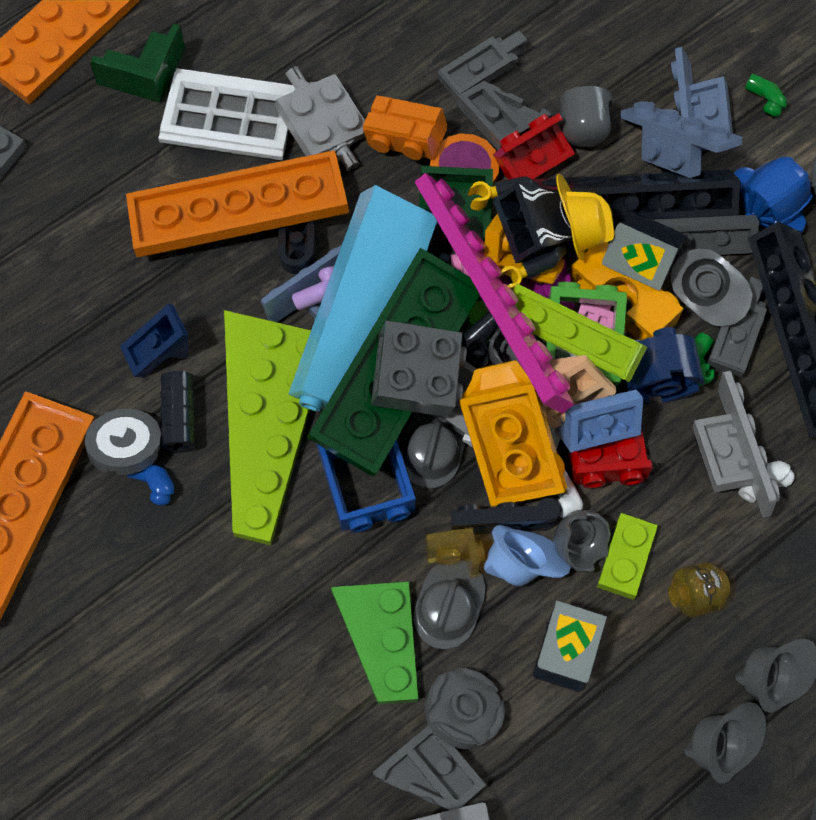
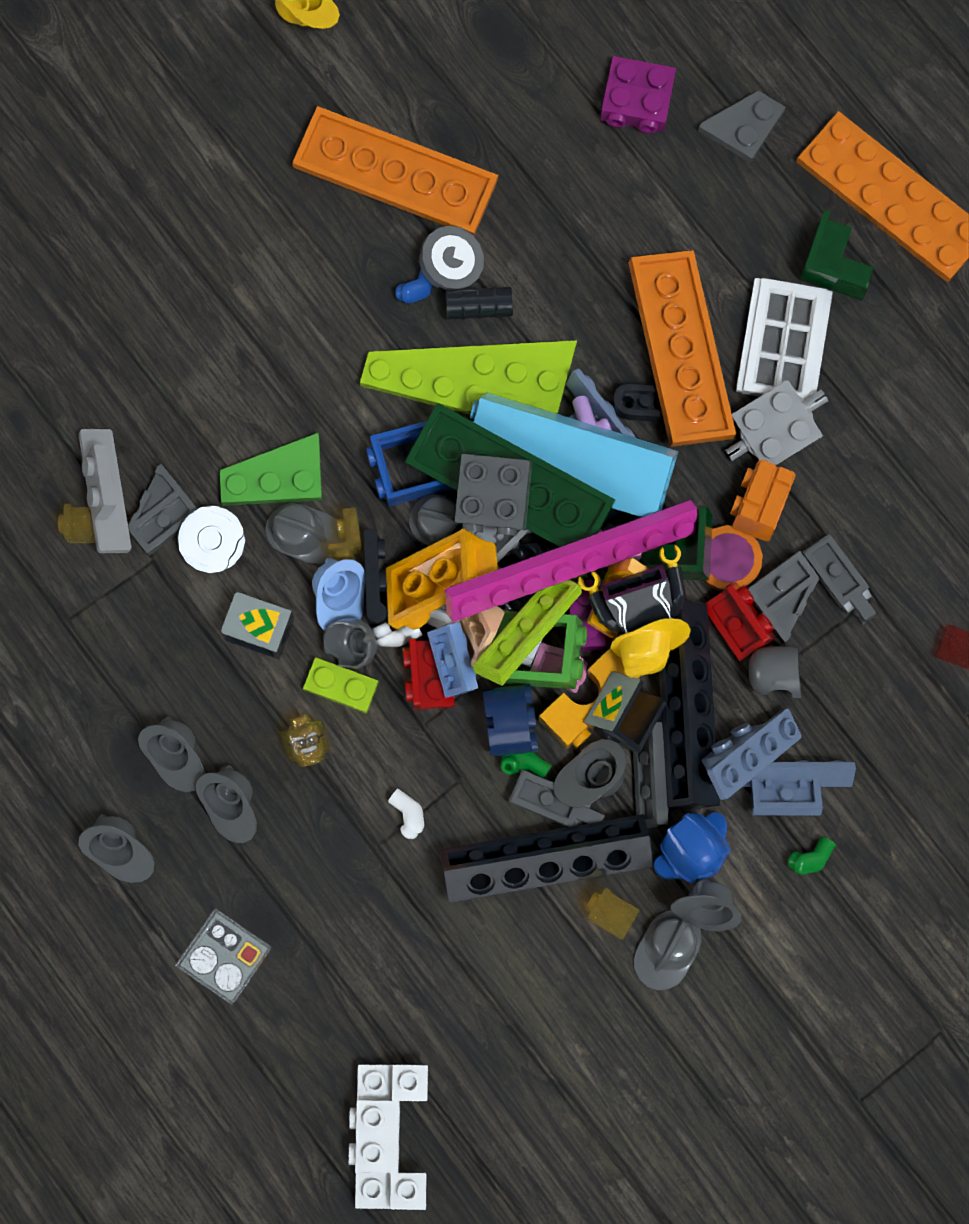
camera: 90 degrees right, 10 degrees up
dark blue slope [120,304,188,378] -> none
light grey bracket [693,371,780,518] -> none

